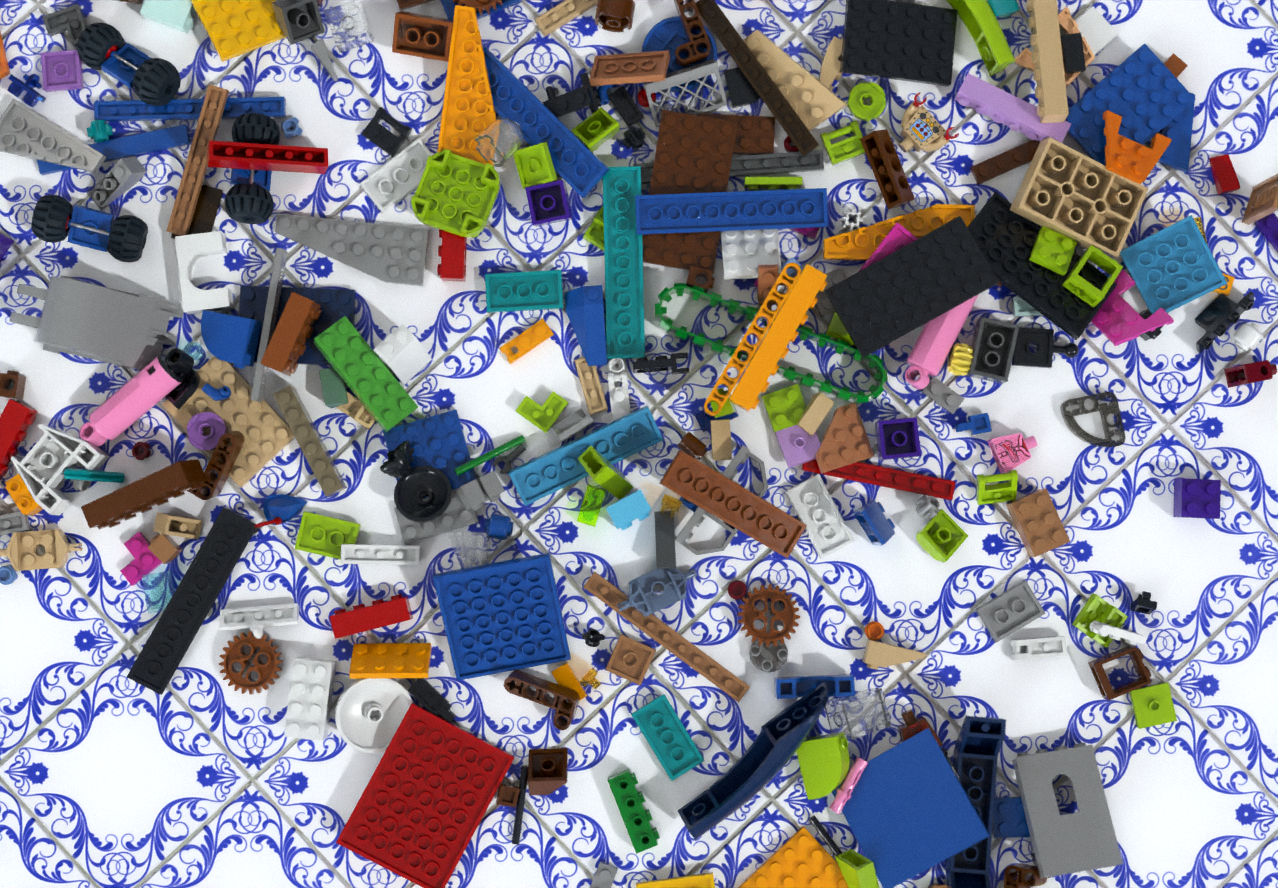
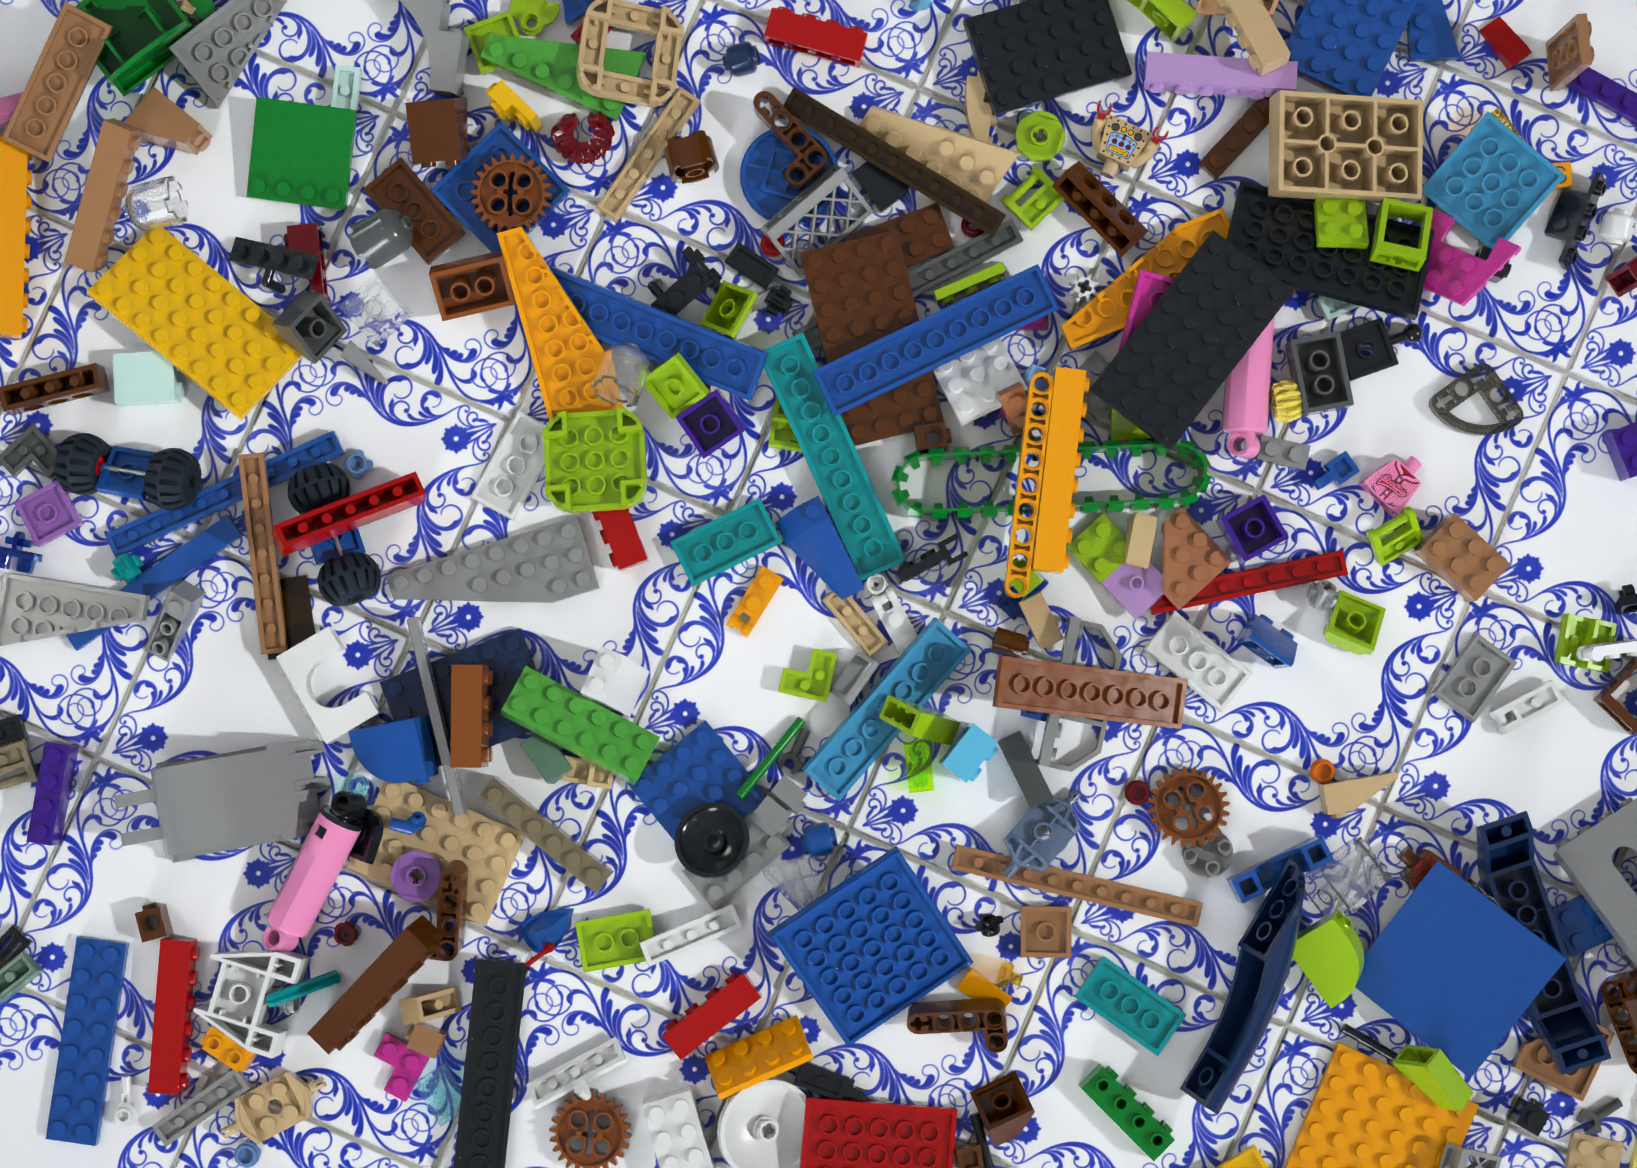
camera: 20 degrees left, 0 degrees up
black plate [31,195,148,262] -> none
black plate [361,107,412,157] -> none
black hair [380,440,414,479] -> none
nougat plate [589,50,670,86] -> none
blue arm [596,84,614,105] -> none
clear yellow tile [660,494,682,518] -> none
bright pink pin [829,756,868,814] -> none
orange wing [1102,110,1172,184] -> none

